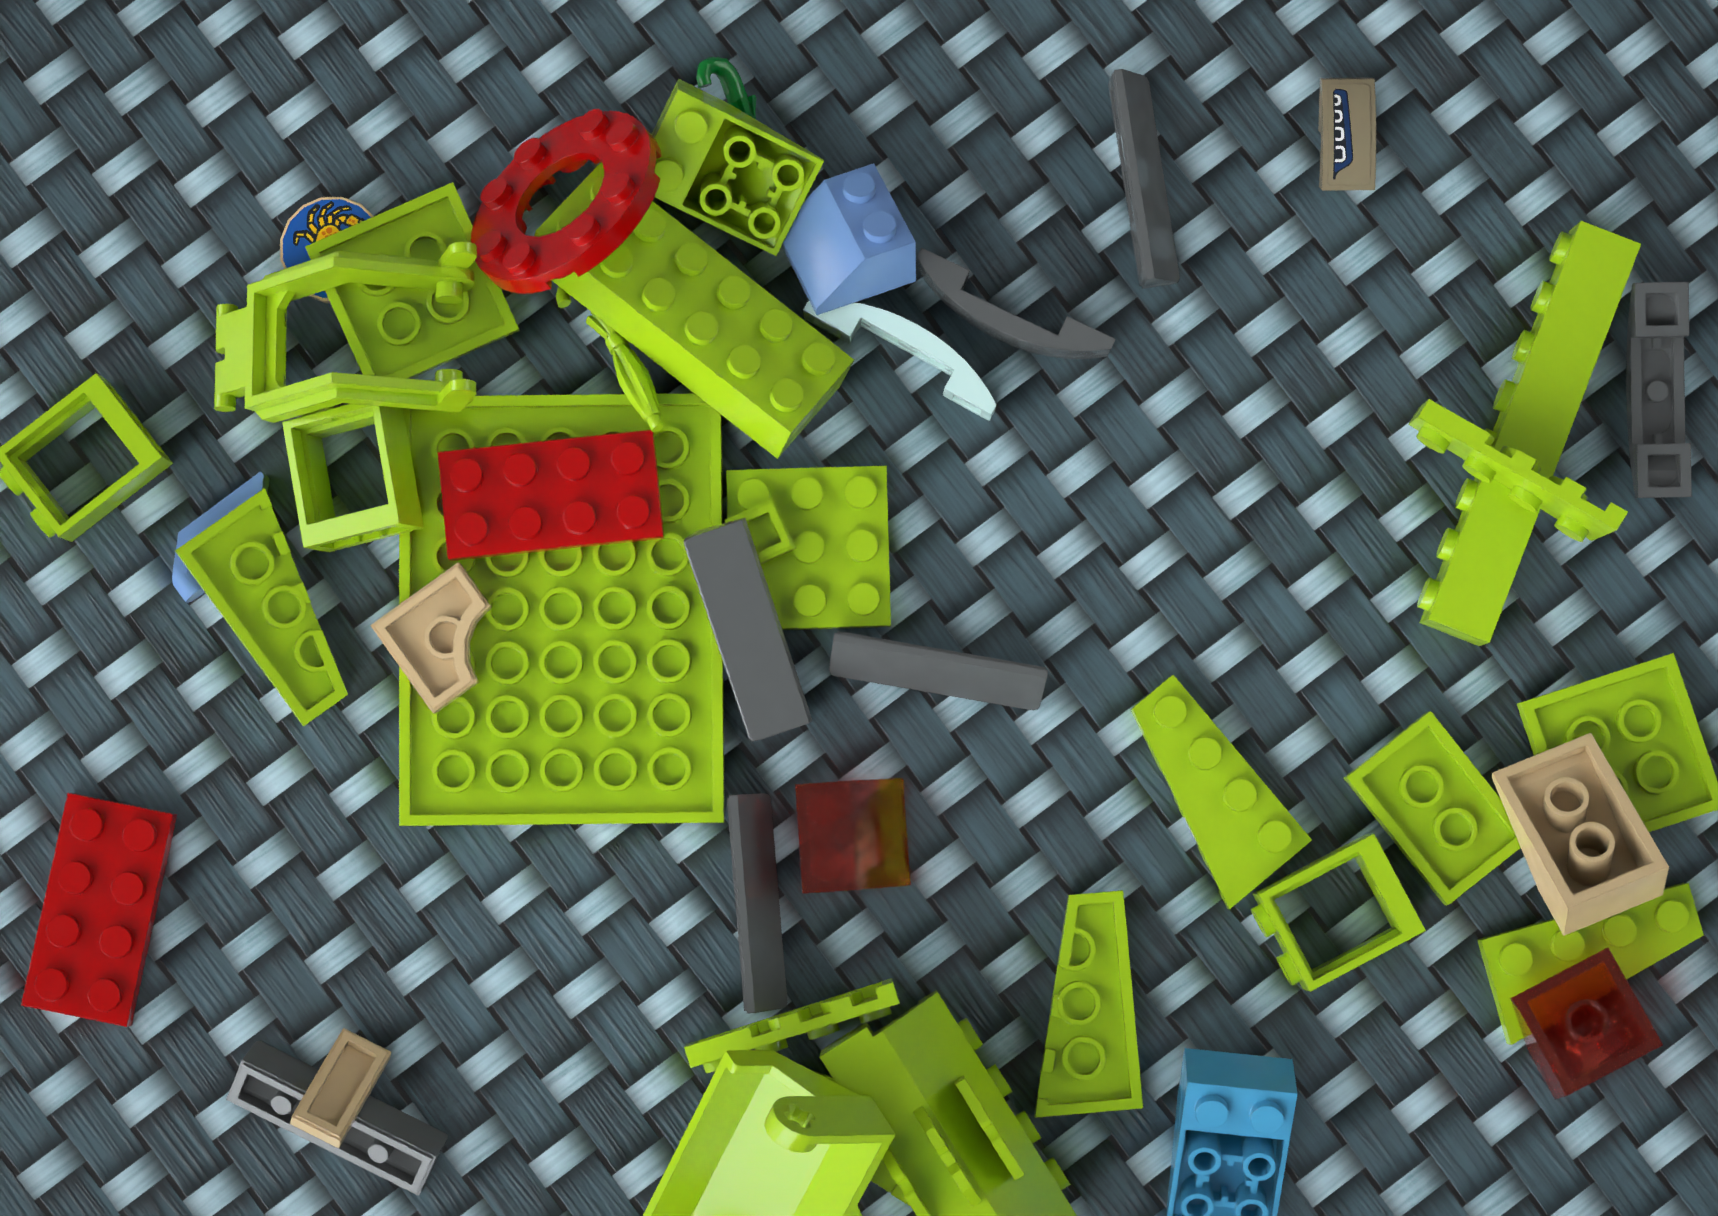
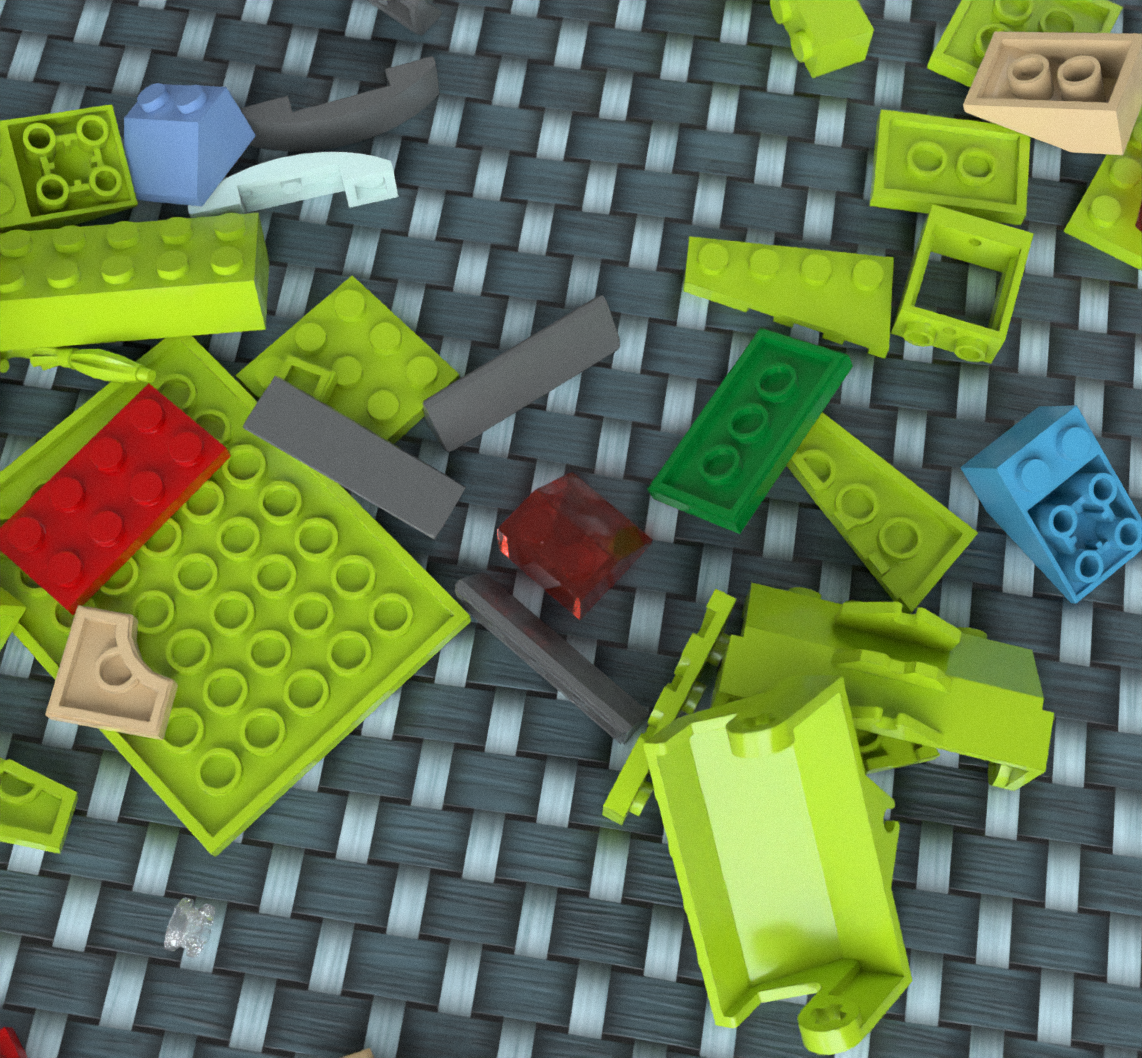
camera: 45 degrees left, 15 degrees down
none -> clear bush [164,897,215,959]
none -> green tile [647,328,853,534]

